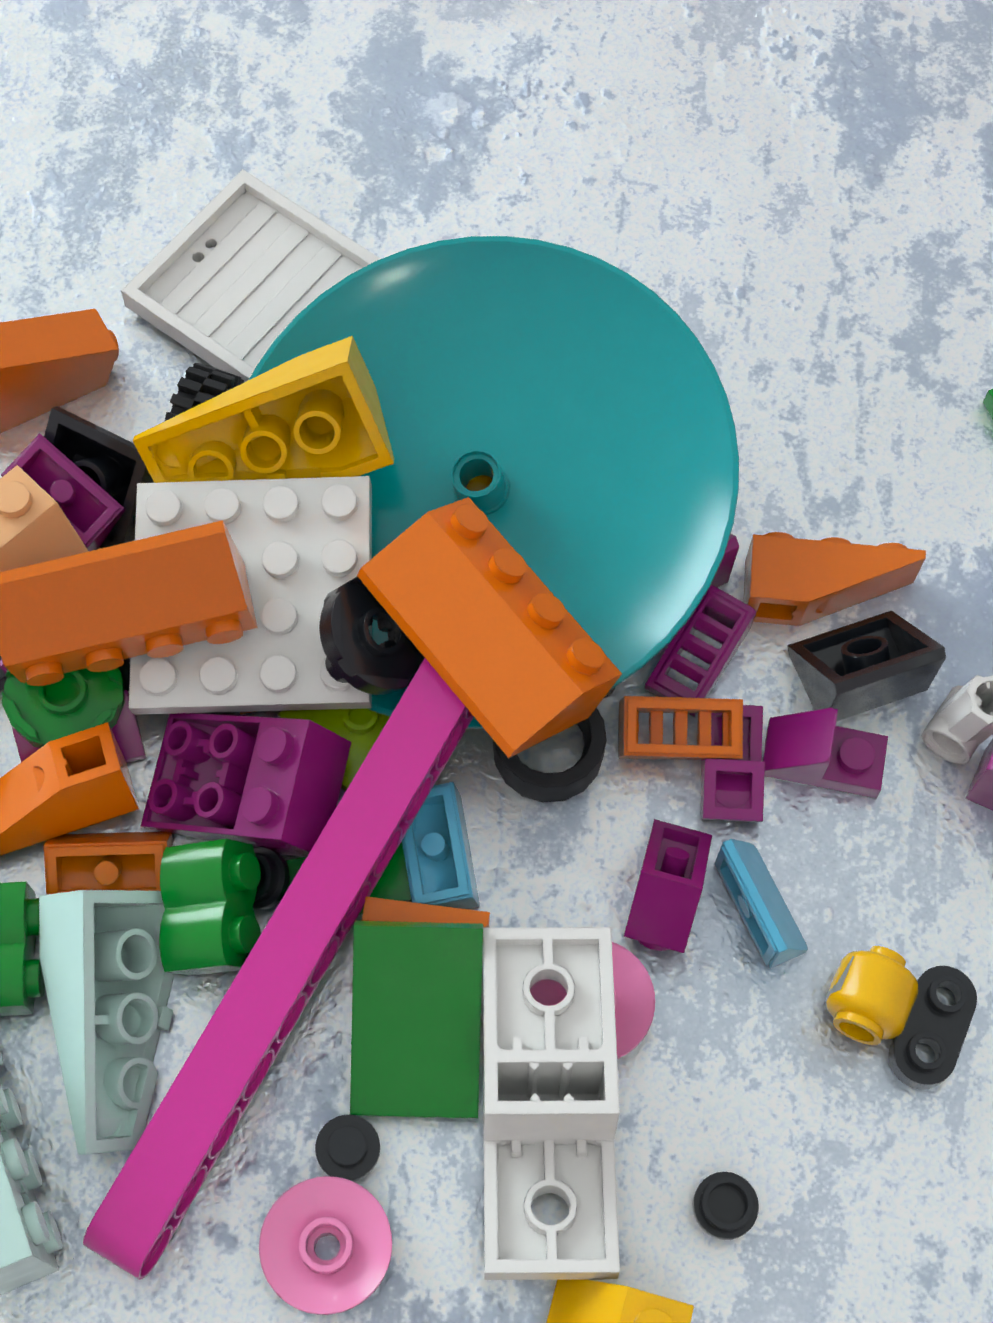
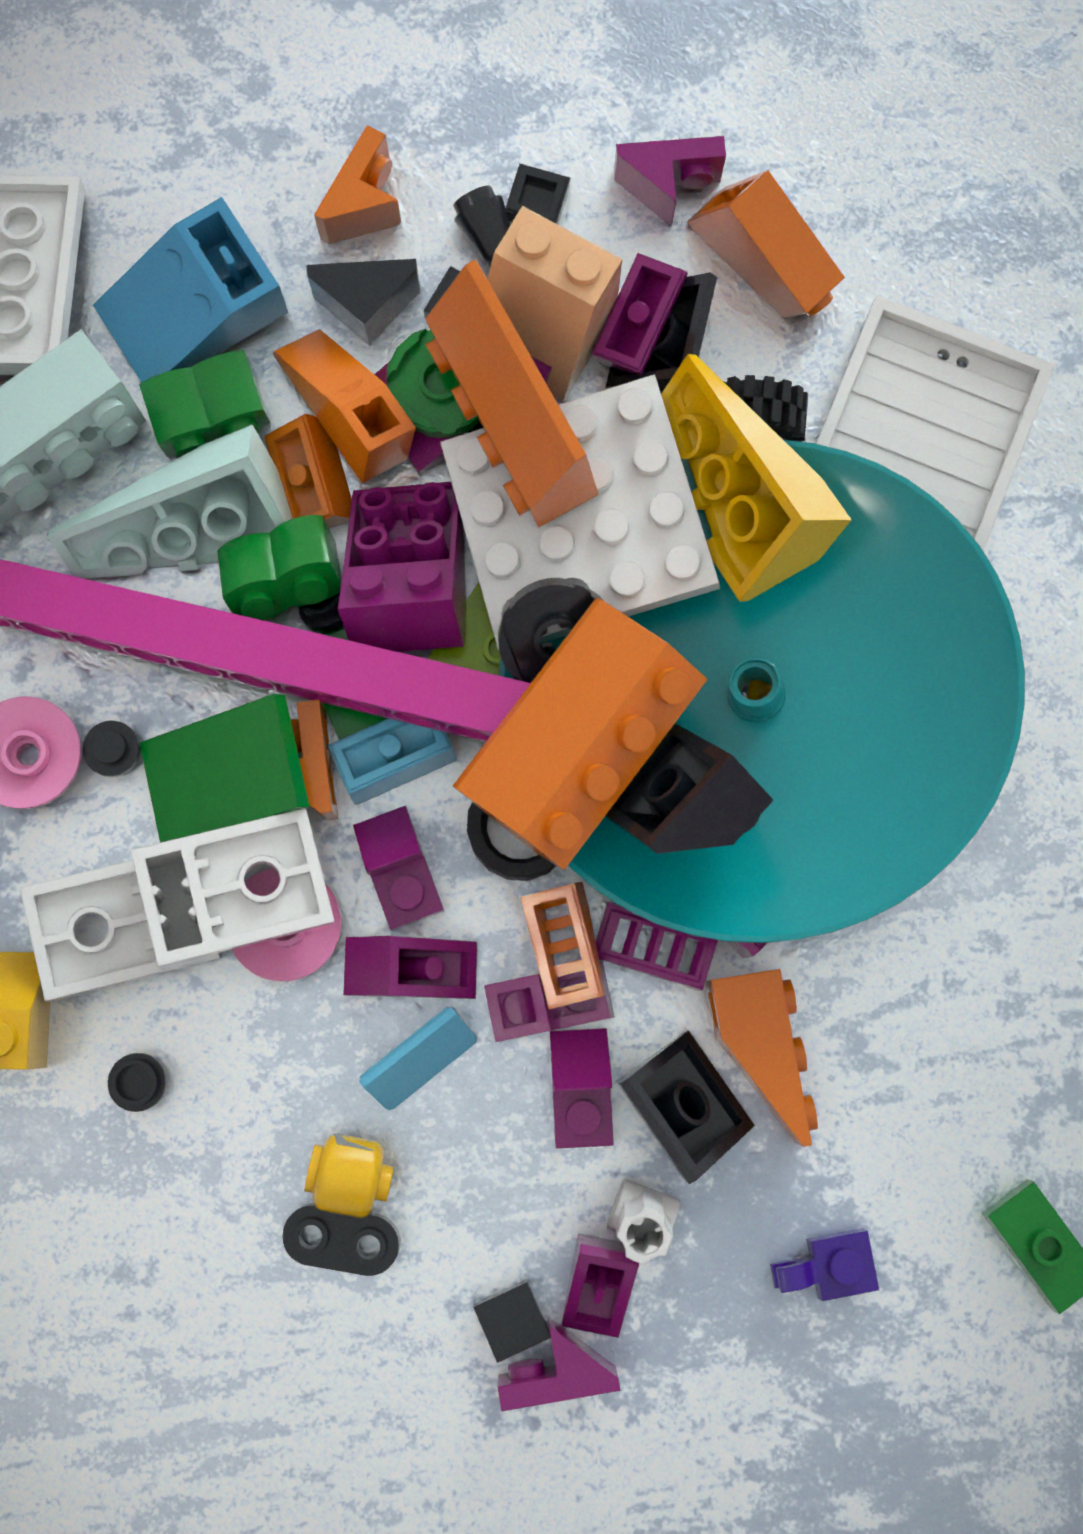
camera: 75 degrees right, 15 degrees up
none -> magenta slope [353,805,445,931]
none -> black slope [605,723,773,854]

